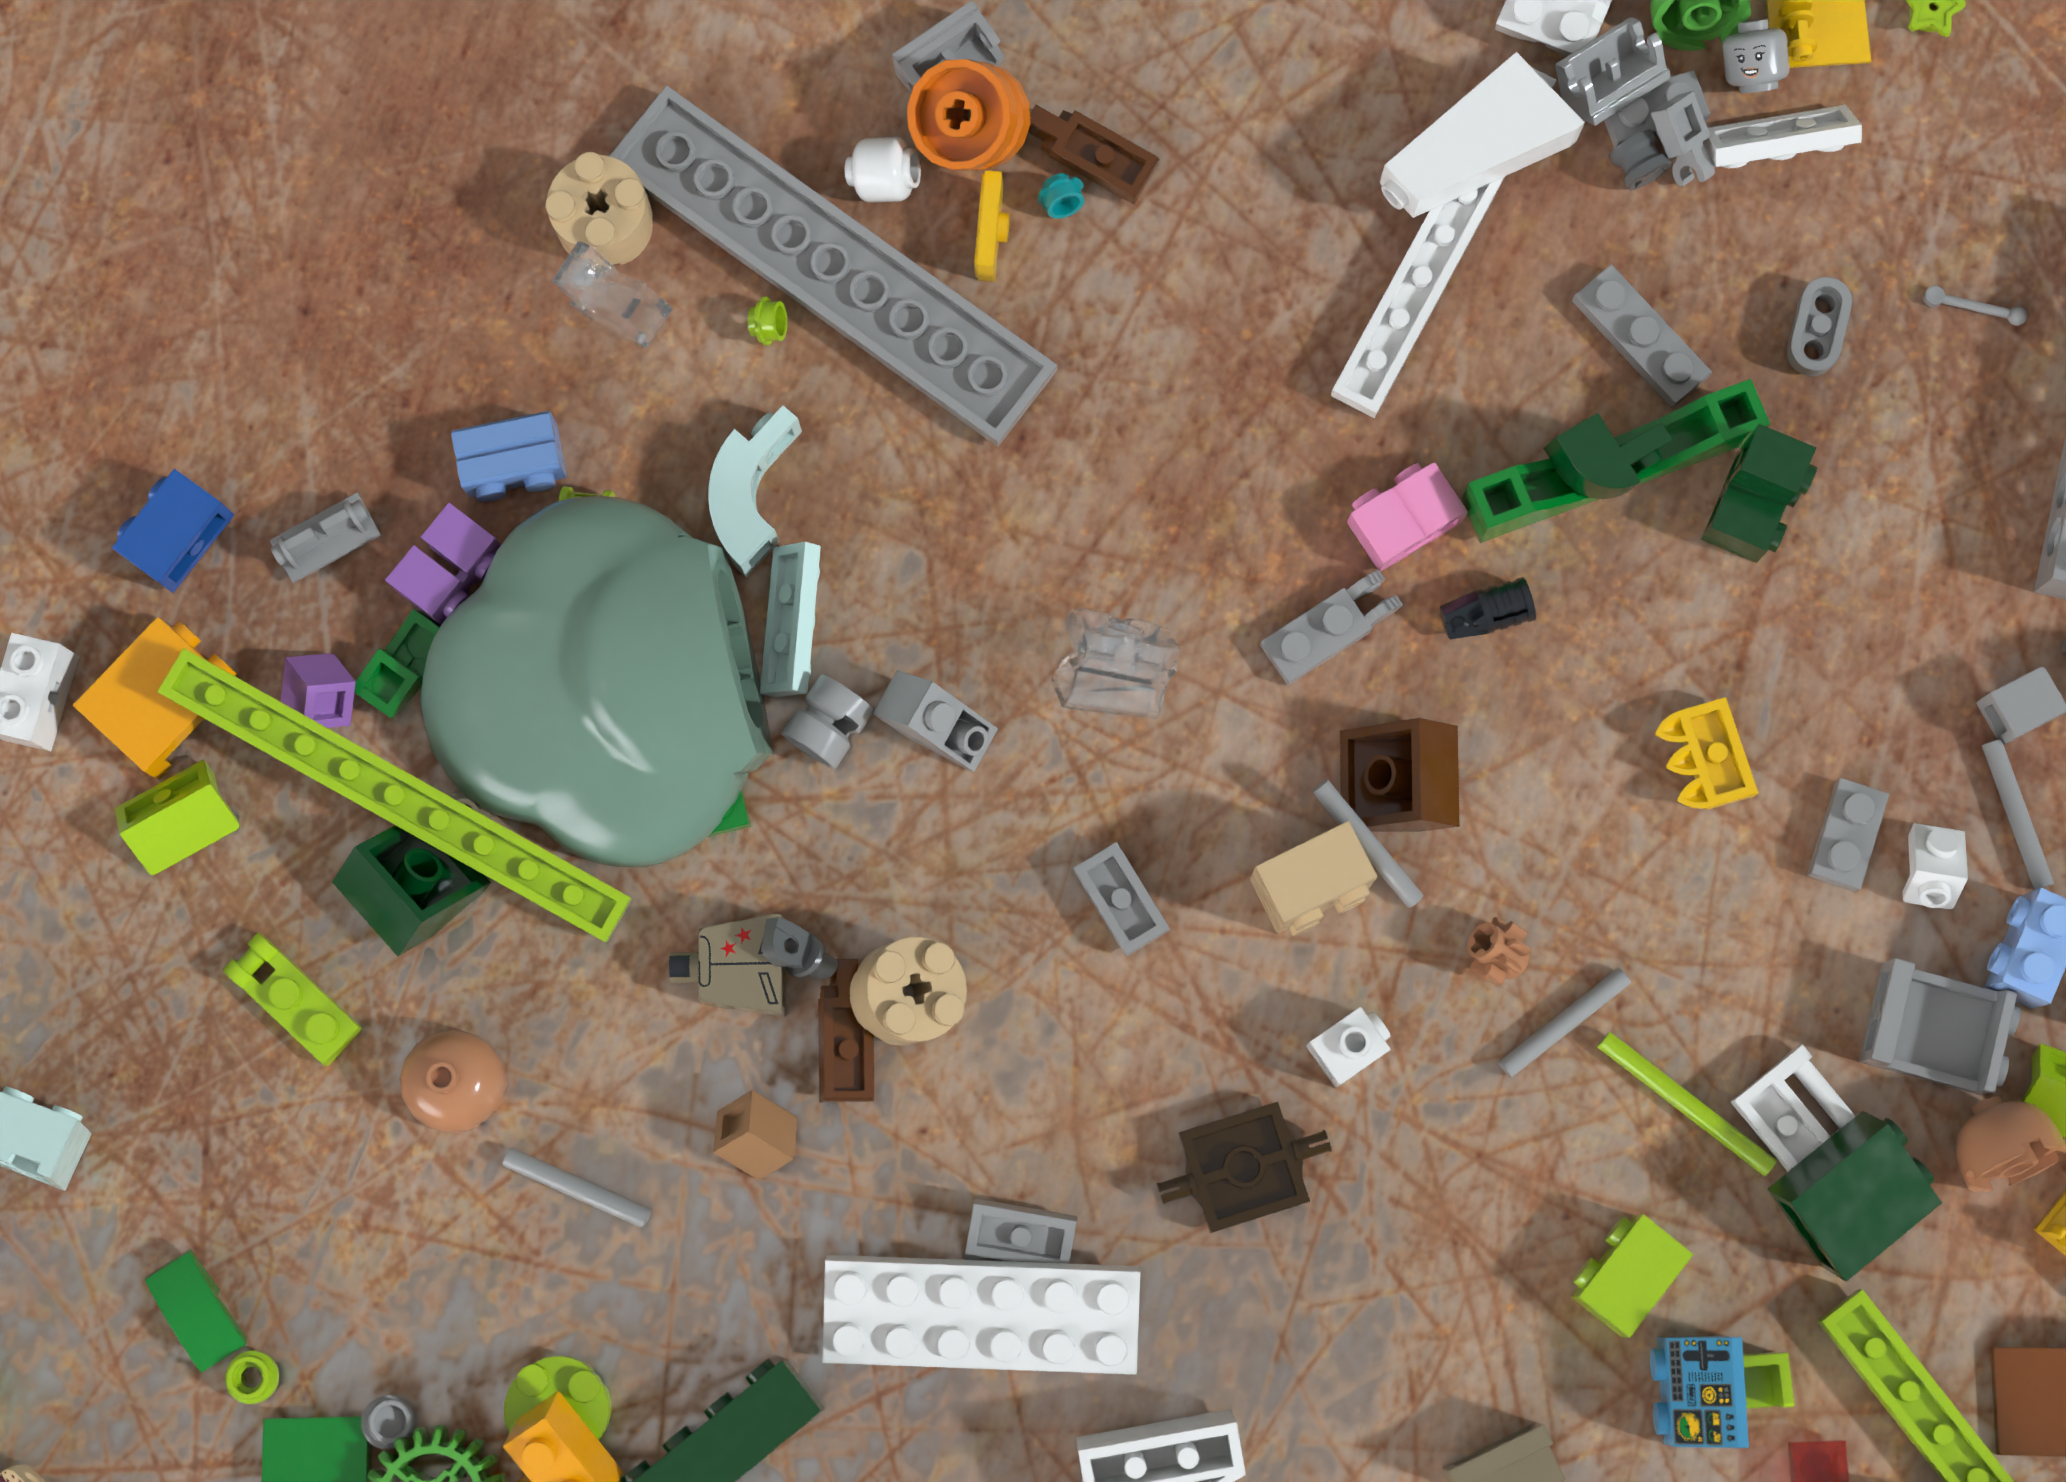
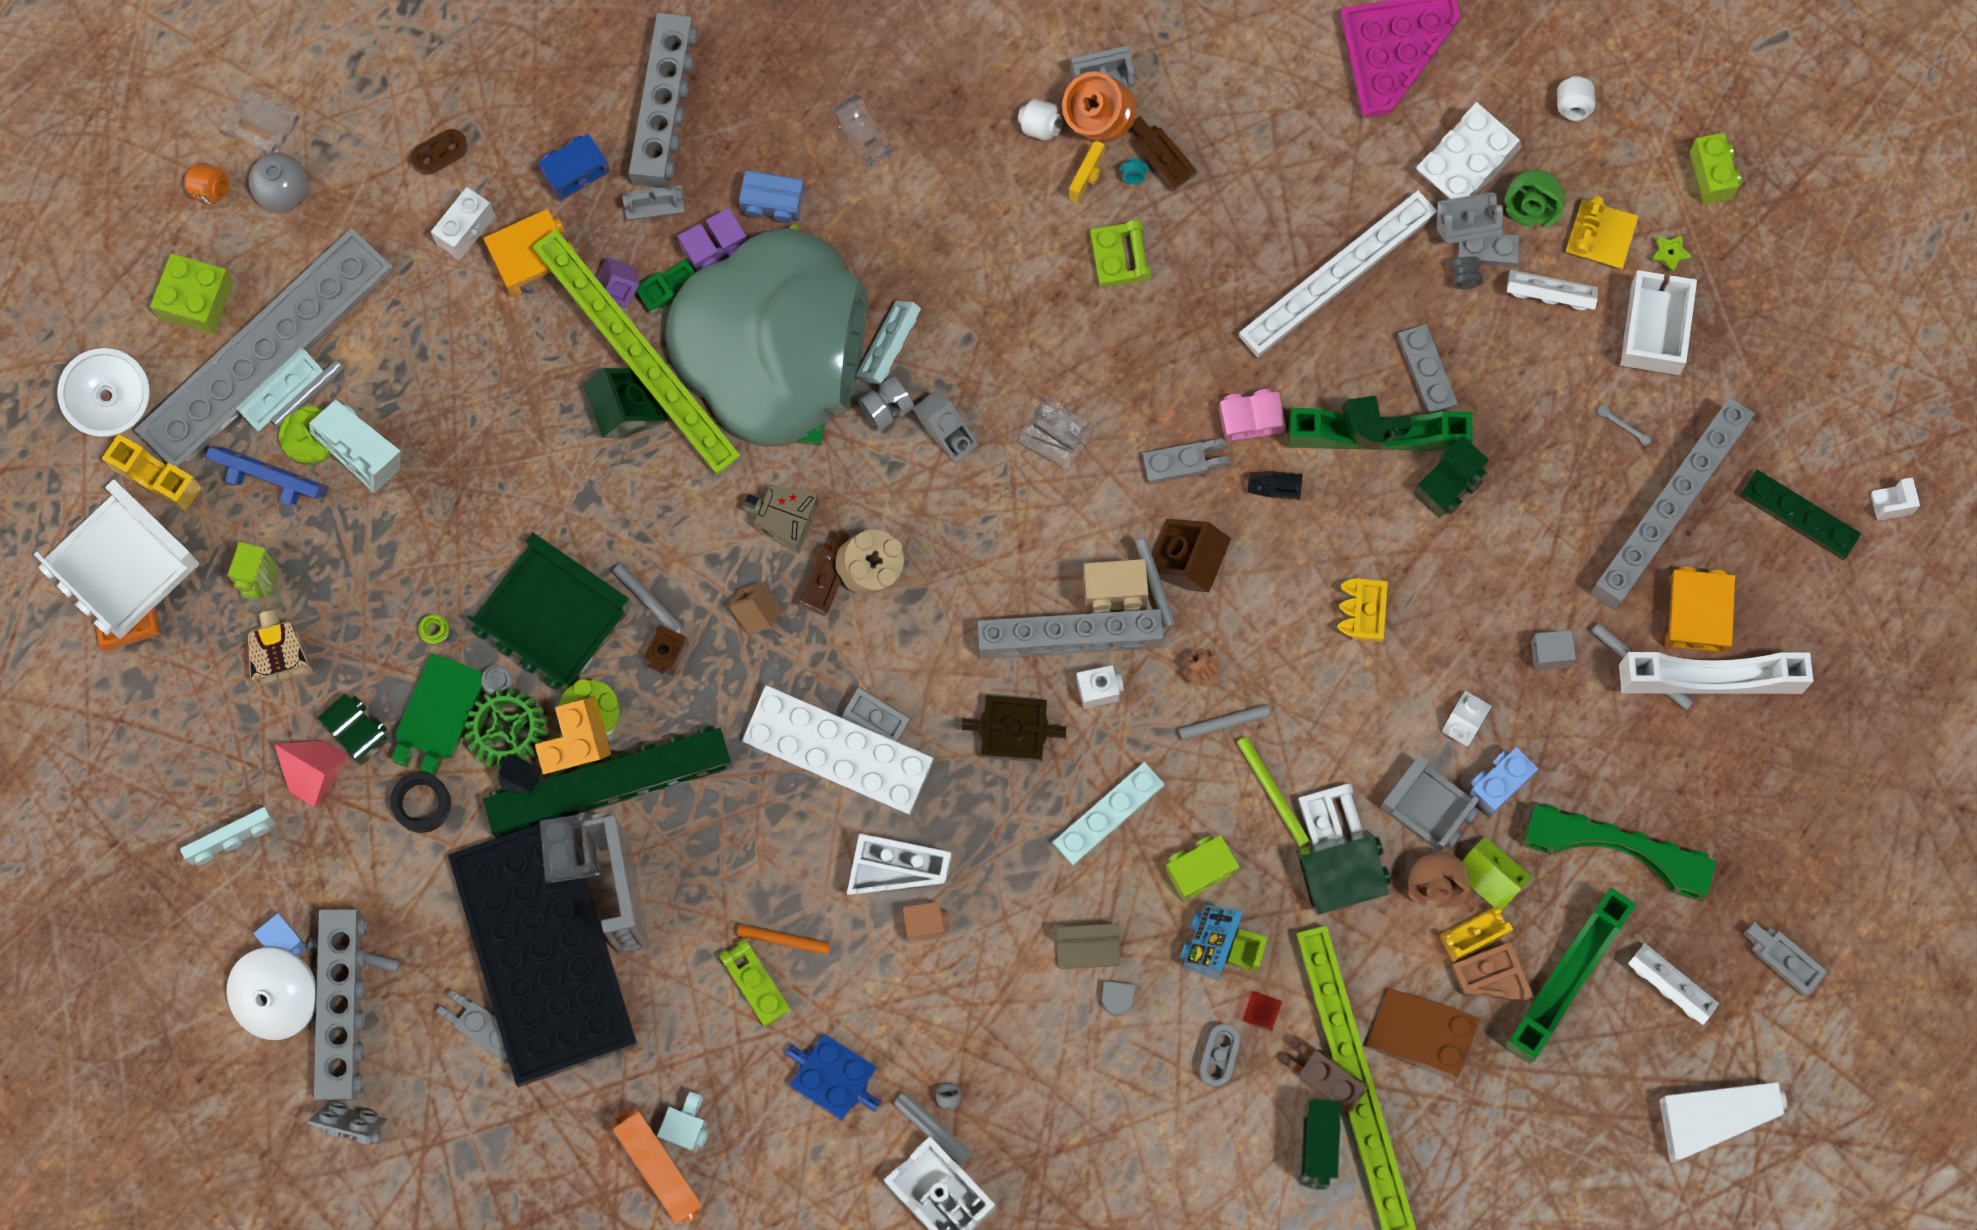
camera: 20 degrees right, 5 degrees down
lime panel [114,759,239,875] -> none
green slope [145,1248,247,1373] -> none
lime plate [222,932,363,1066] -> none
nougat cylinder [400,1029,507,1134] -> none
tan brick [546,152,653,268] -> none
light grey plate [610,85,1057,447] -> none
light aqua arch [708,405,802,578] -> none
lime plate [747,297,787,346] -> none
dark grey piece [761,917,838,979] -> none
light grey plate [1073,842,1170,957] -> none
white slope [1380,52,1585,218] -> none
light grey plate [1651,91,1715,187] -> none
light grey head [1723,19,1790,94] -> none
light grey plate [1787,277,1852,376] -> none
light grey plate [1807,778,1889,892] -> none
light grey bar [1982,739,2054,890] -> none
none -> dark green panel [466,532,633,691]
none -> light grey brick [629,13,698,188]
none -> reddish brown brick [643,624,689,676]
none -> light grey brick [978,609,1163,659]
none -> light aqua plate [1052,762,1165,867]
none -> lime plate [1090,220,1152,288]
none -> white piece [1620,270,1697,375]

